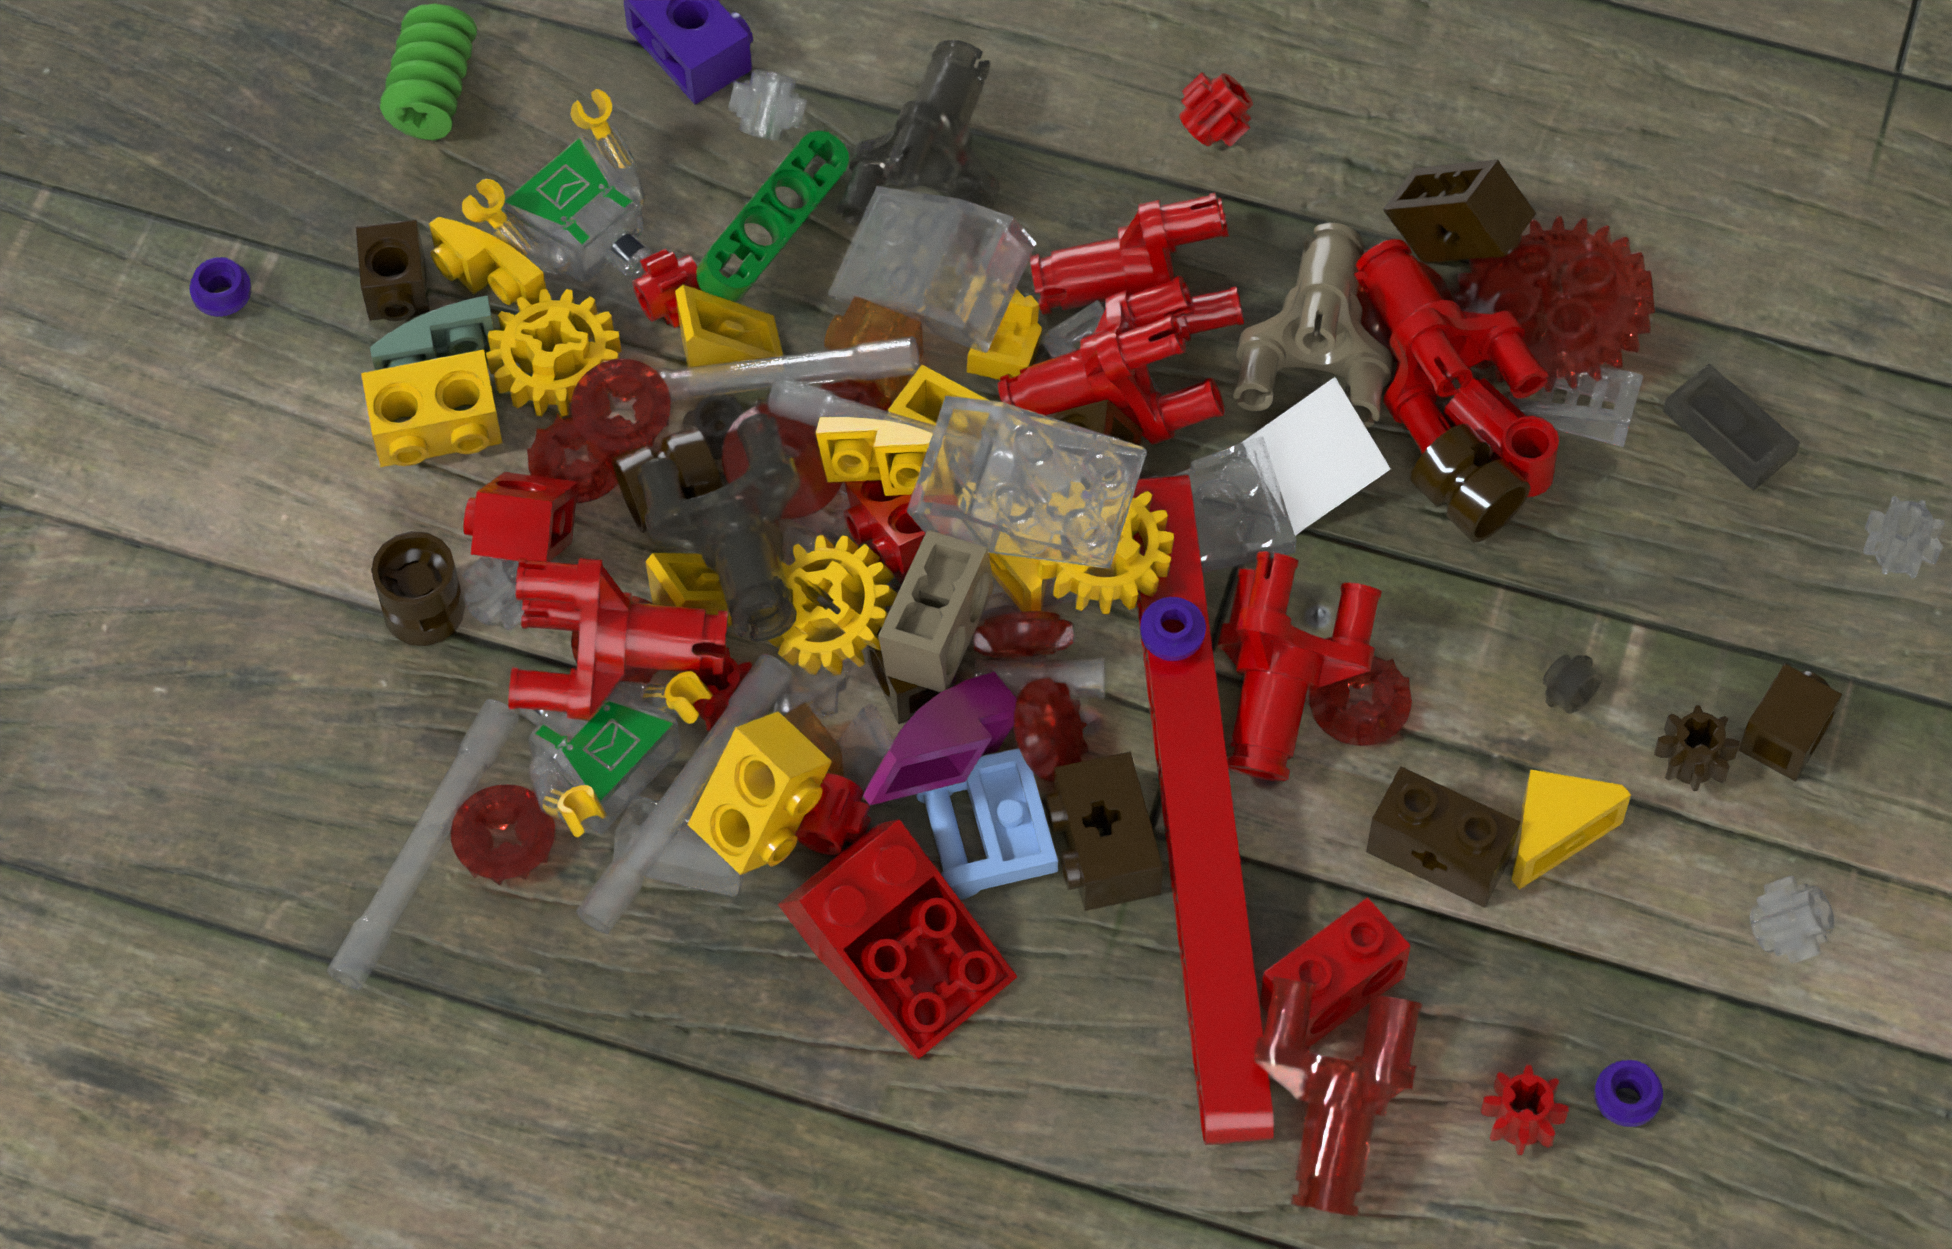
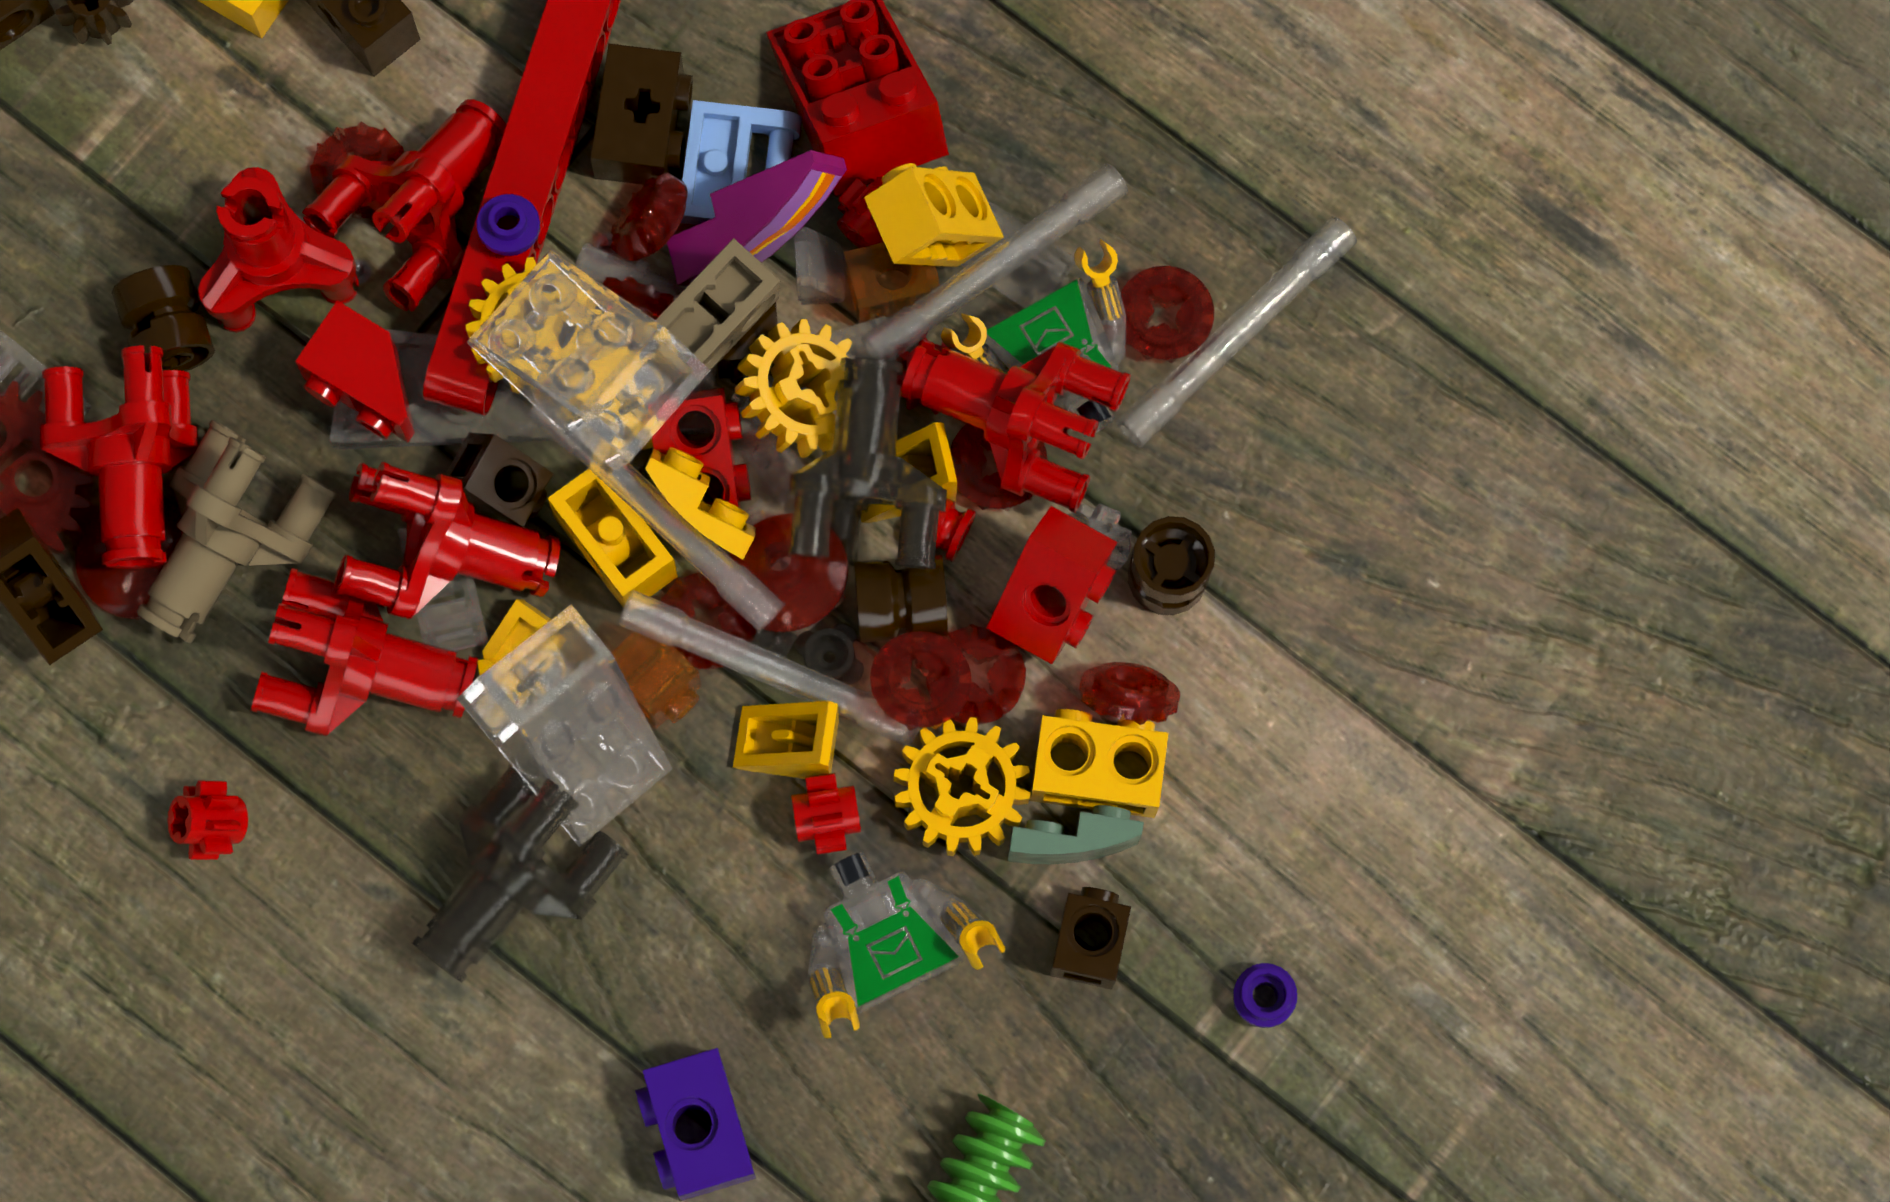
camera: 165 degrees left, 15 degrees up
yellow slope [429,217,546,306] -> none
green beam [696,130,849,302] -> none
clear gear [728,69,807,140] -> none
white sticker [1239,377,1391,537] -> none
red piece [1444,378,1559,497] -> none
clear smoke plate [1543,655,1602,714] -> none
none -> red wheel [198,167,359,333]
none -> red slope [295,300,415,443]
none -> red bush [924,499,976,562]
none -> clear red gear [1079,662,1180,725]

